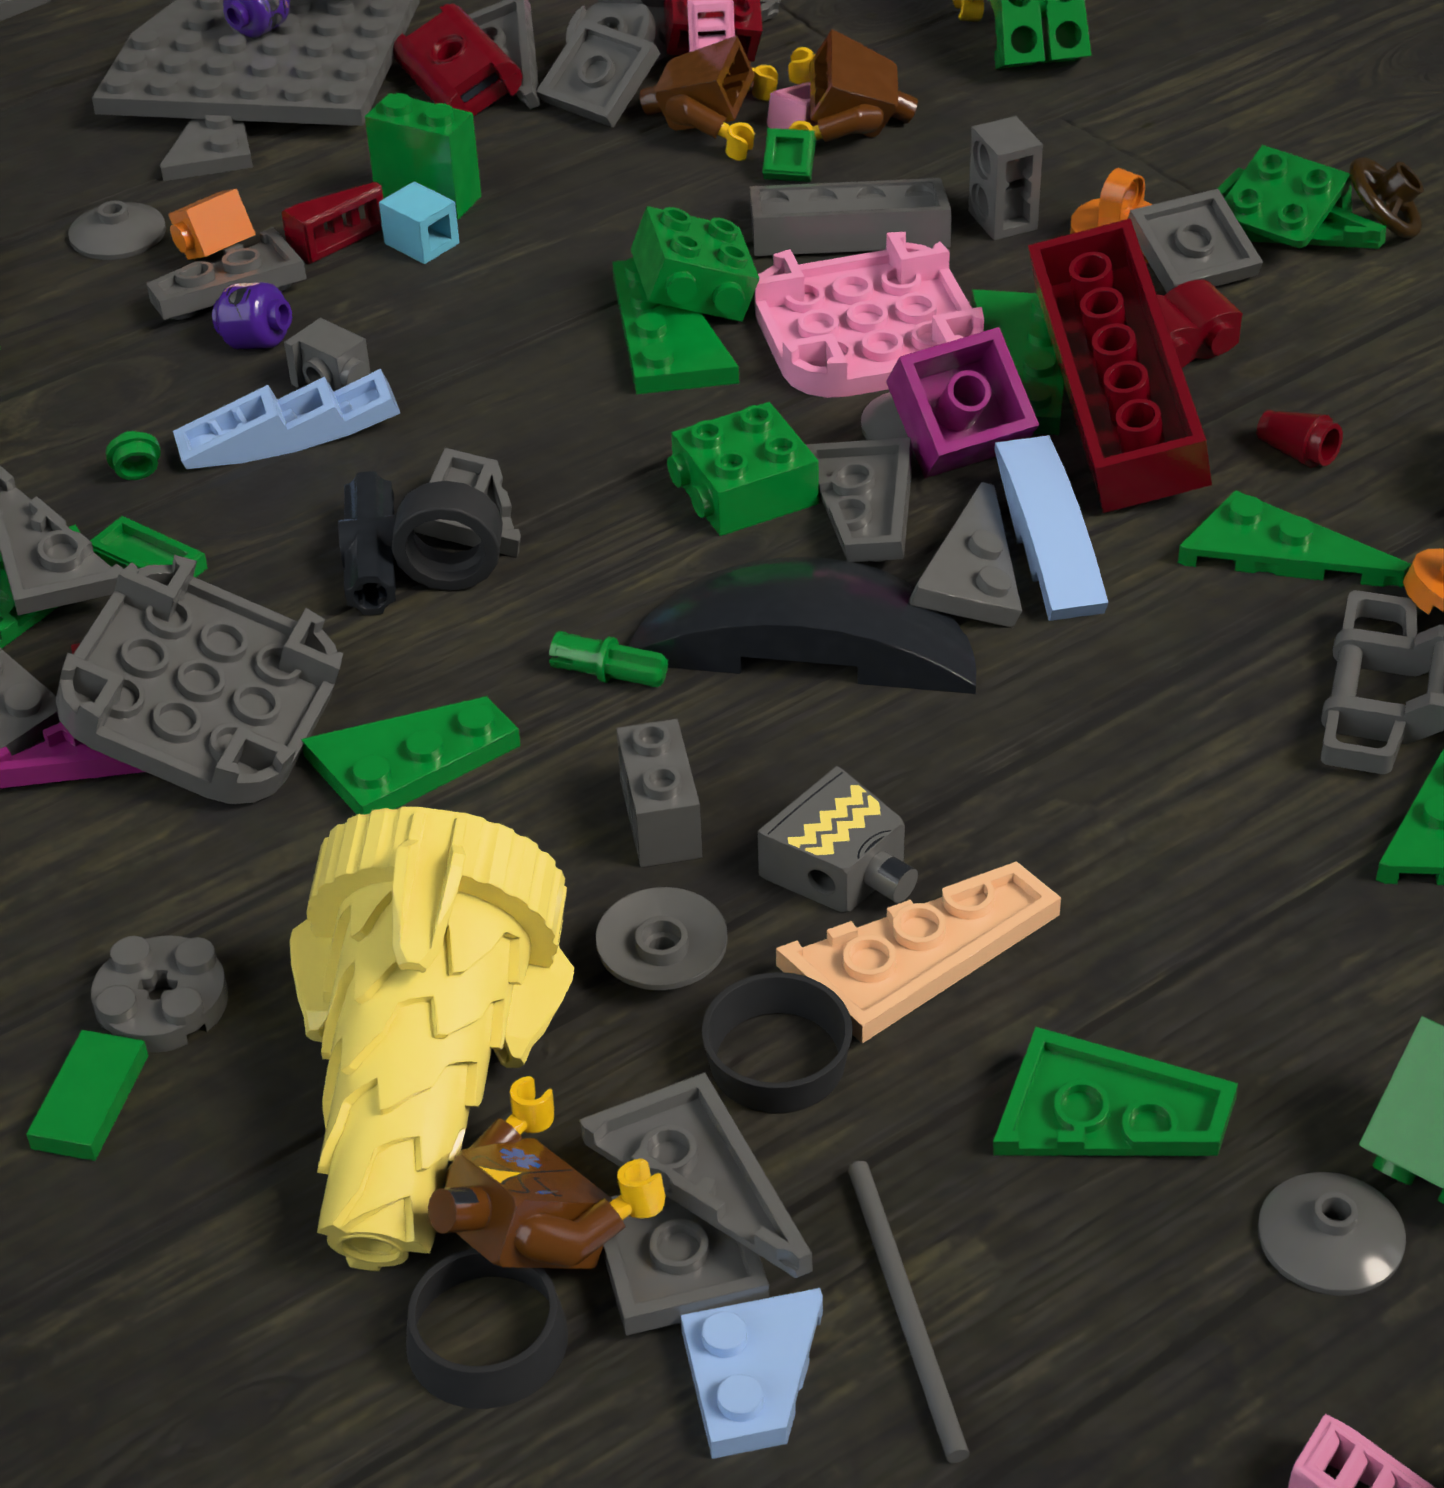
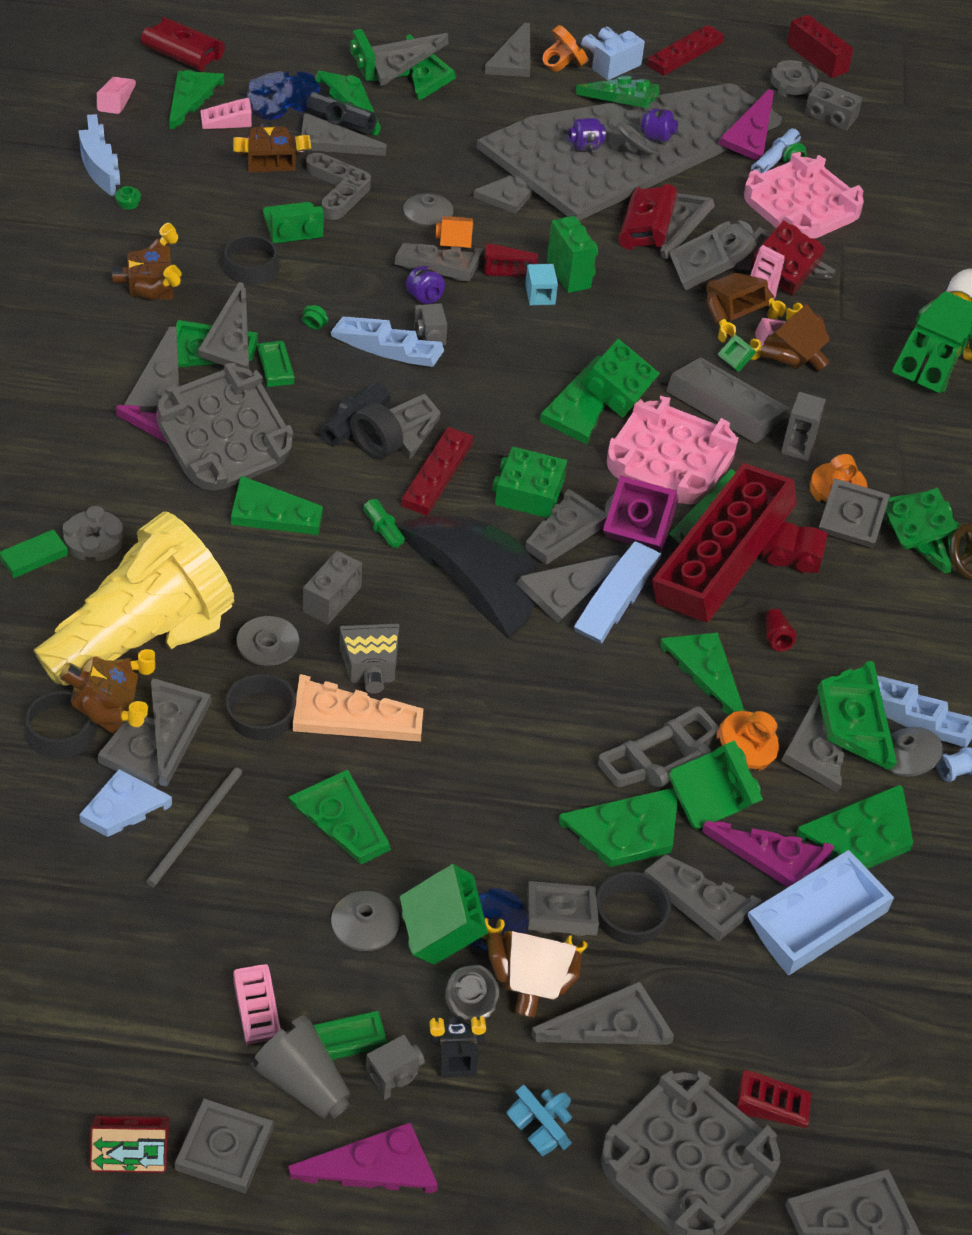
camera: 35 degrees right, 5 degrees up
none -> dark red plate [401,427,474,516]

